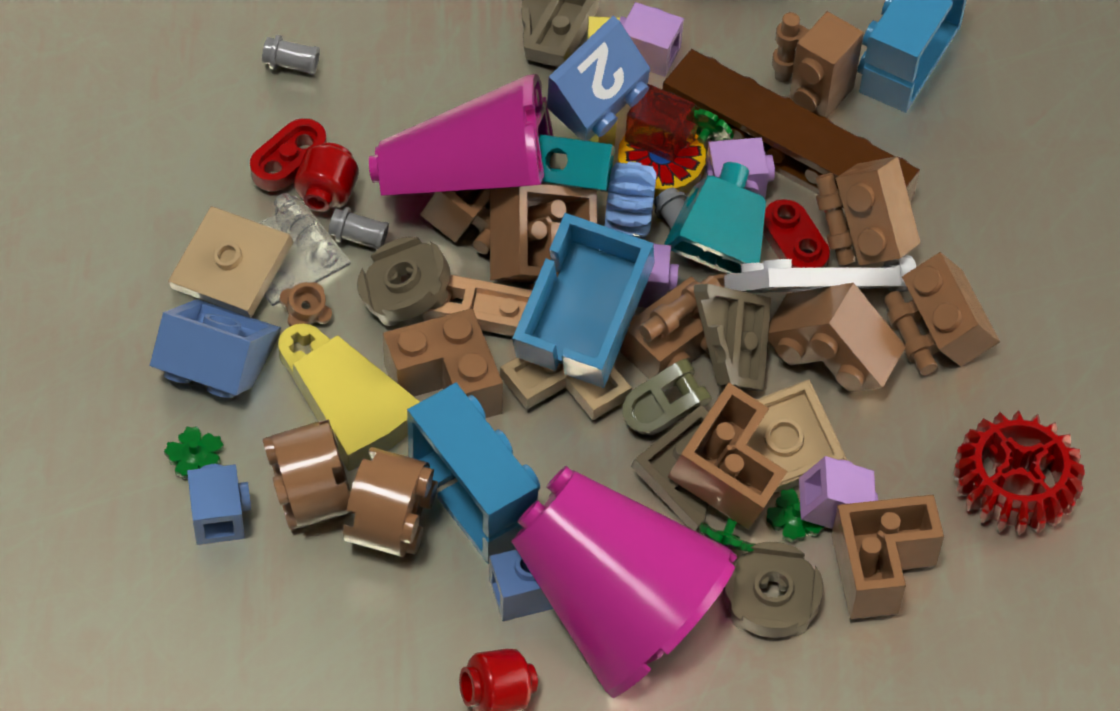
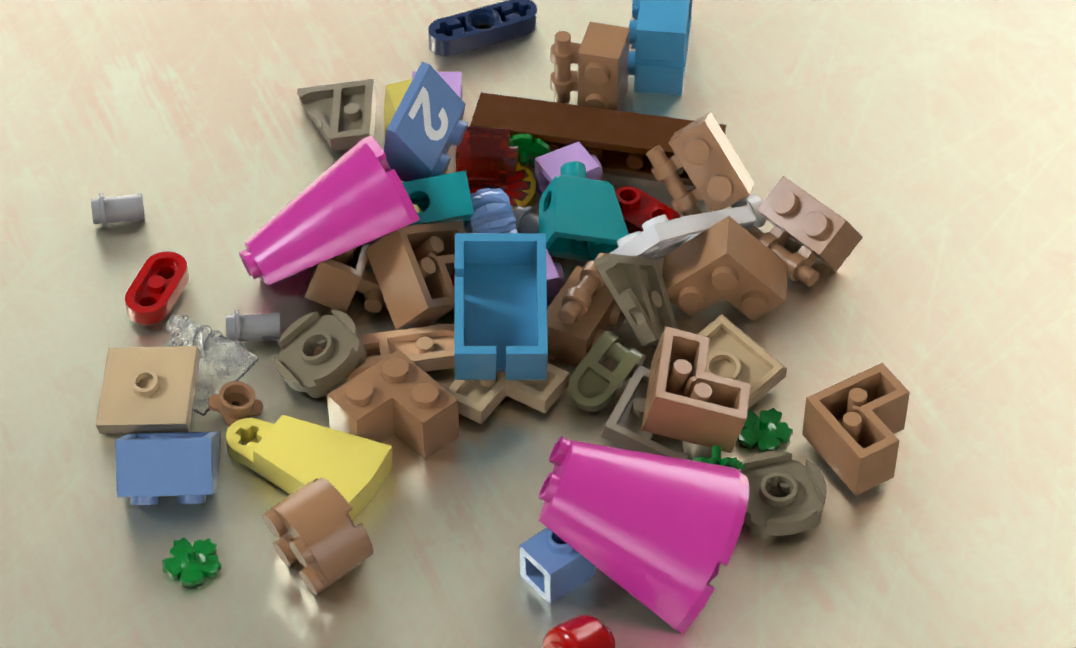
camera: 20 degrees left, 10 degrees down
medium blue brick [187,464,252,545] -> none
red head [294,142,359,212] -> none
medium nougat brick [343,447,438,557] -> none
dark azure piece [407,383,540,564] -> none
lavender brick [799,456,878,529] -> none
red gear [953,410,1085,536] -> none

